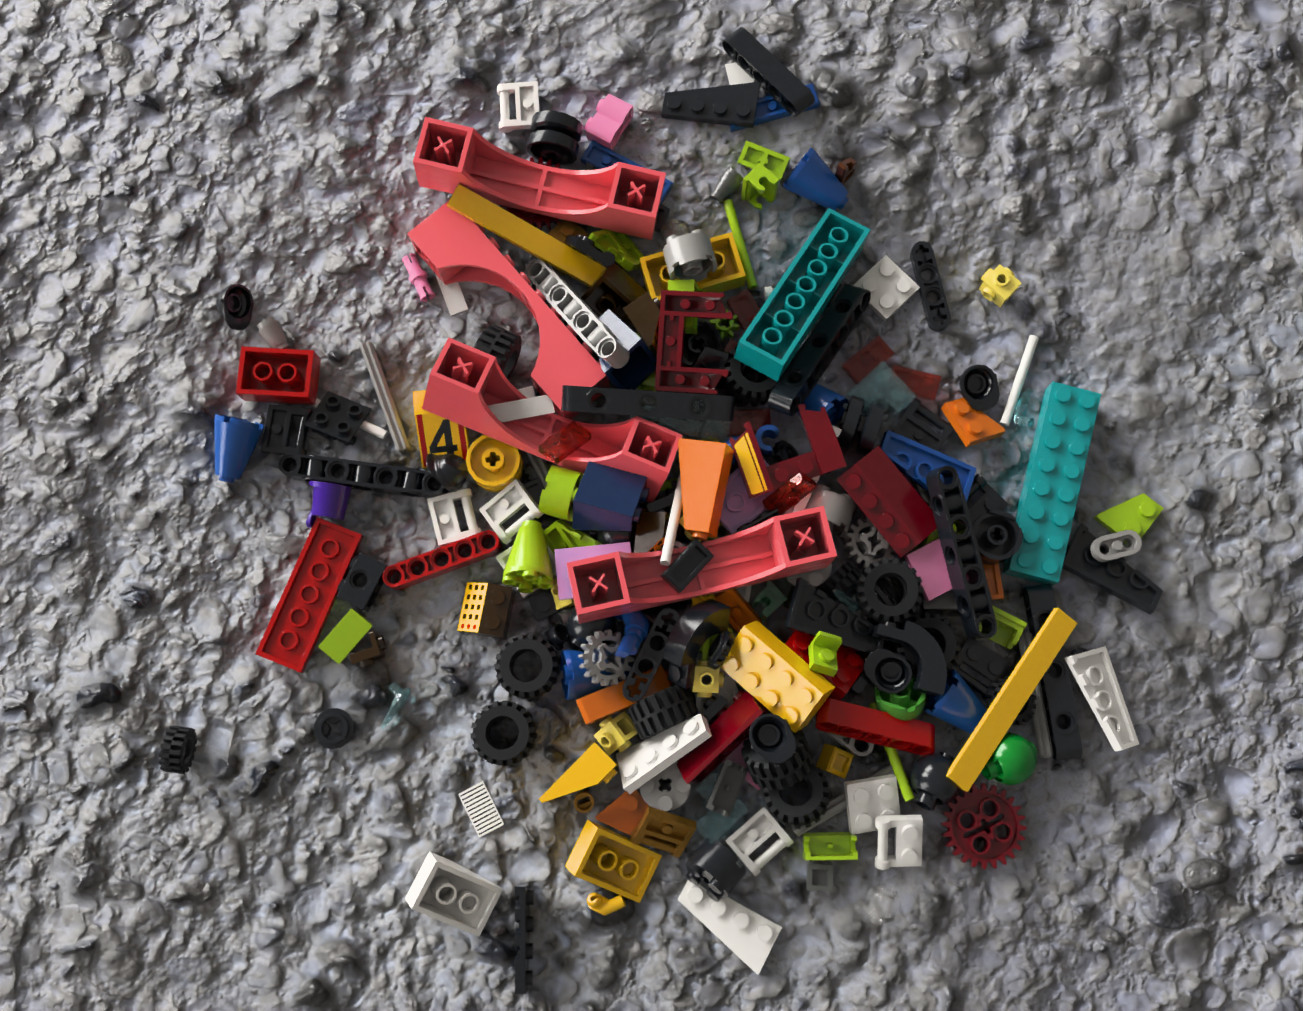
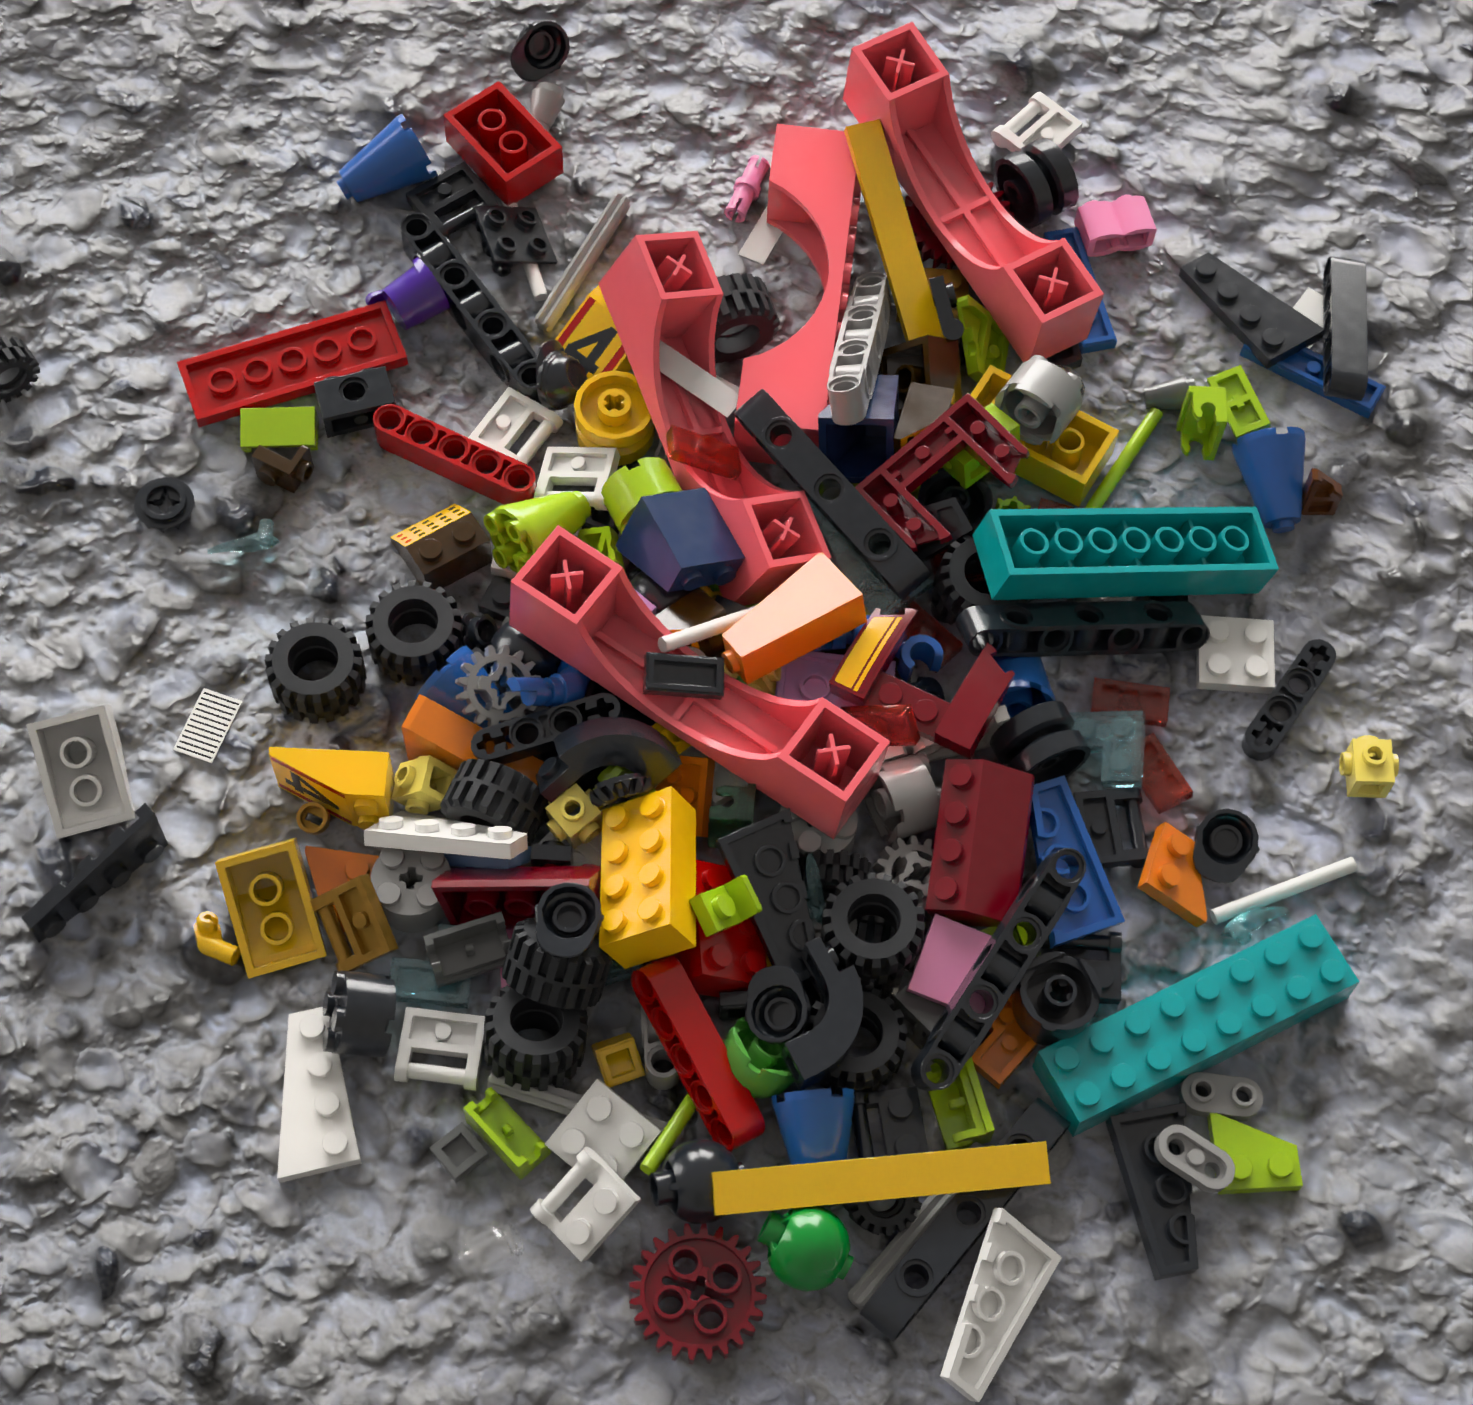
camera: 40 degrees right, 15 degrees down
none -> light grey plate [1179,1072,1263,1121]

